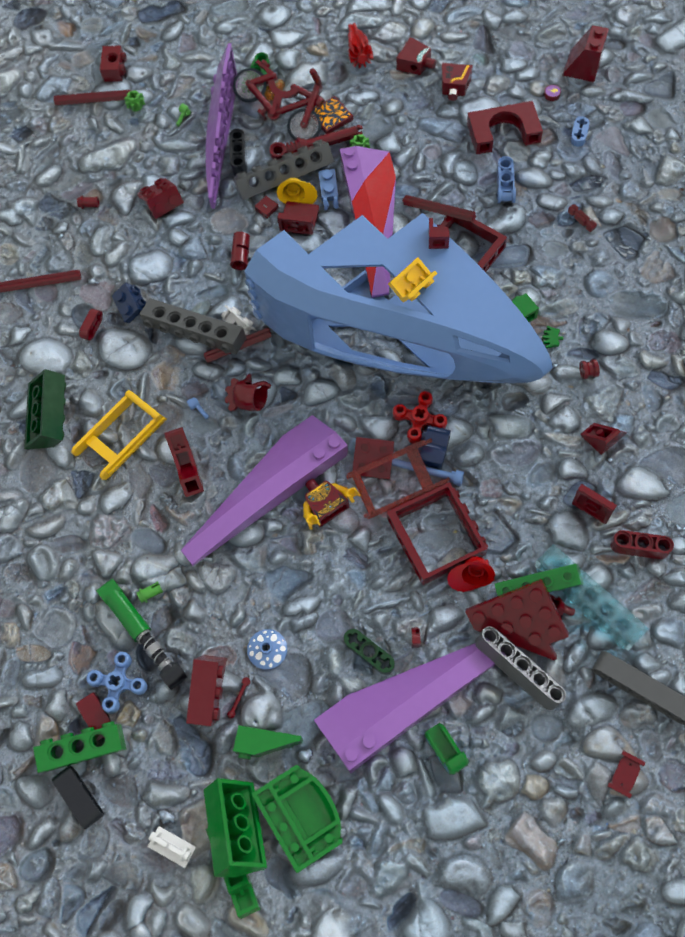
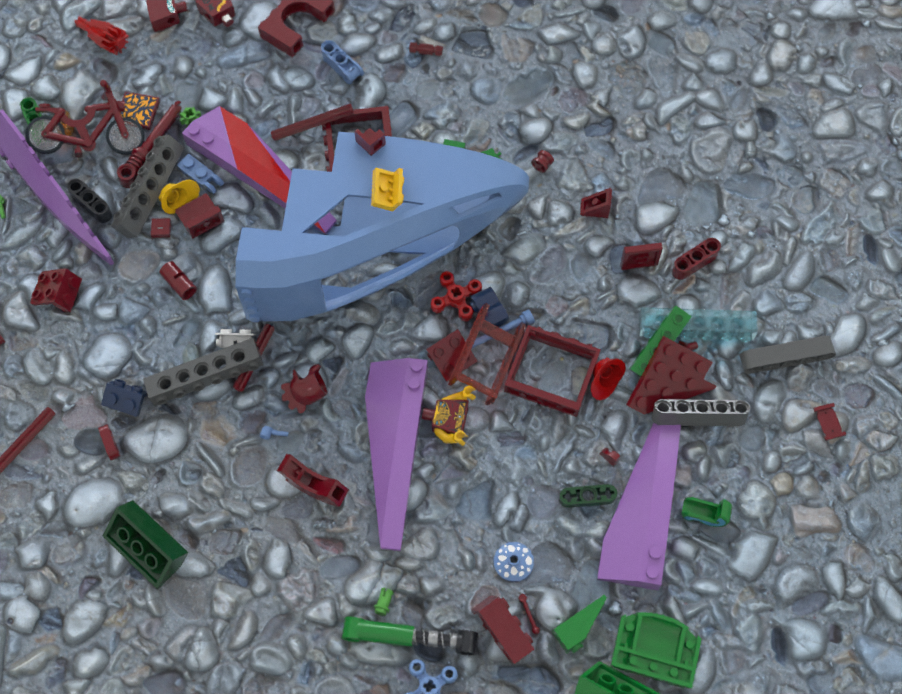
camera: 50 degrees left, 0 degrees up
yellow piece [71,390,167,480] -> none

